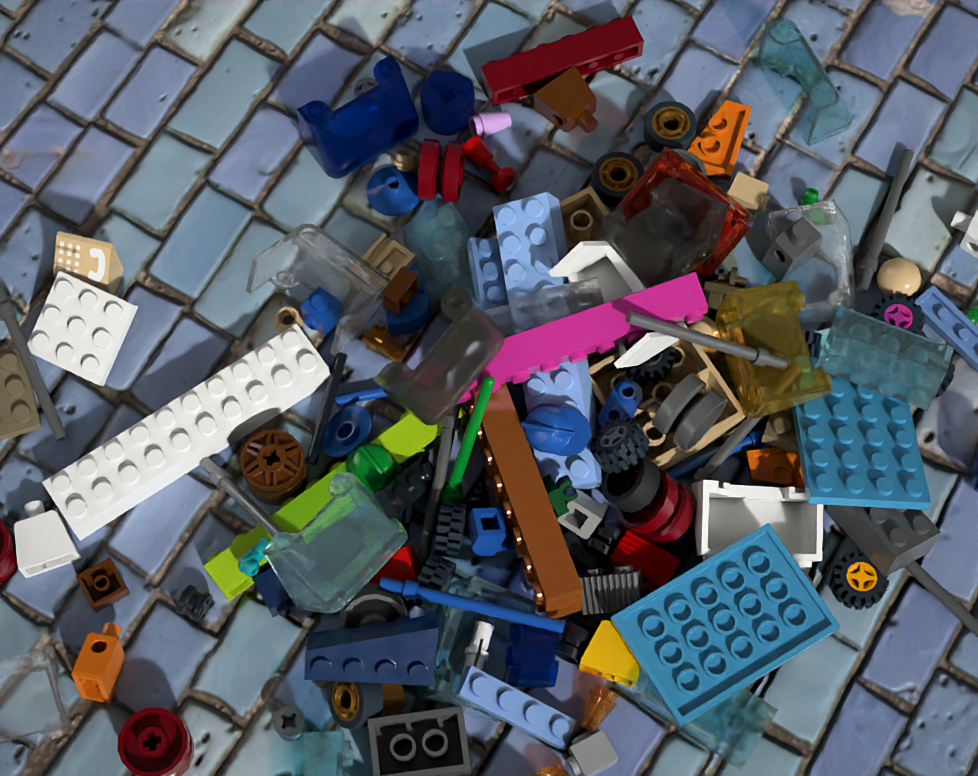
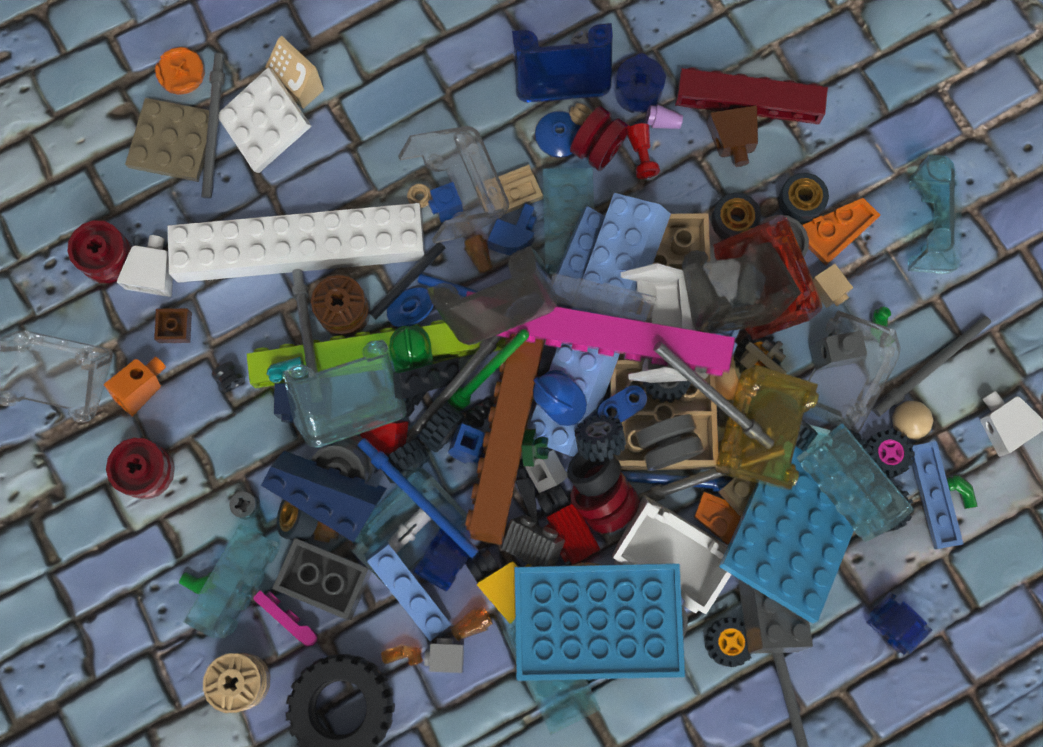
camera: 30 degrees right, 10 degrees up
reddish brown piece [381,266,419,318] -> none

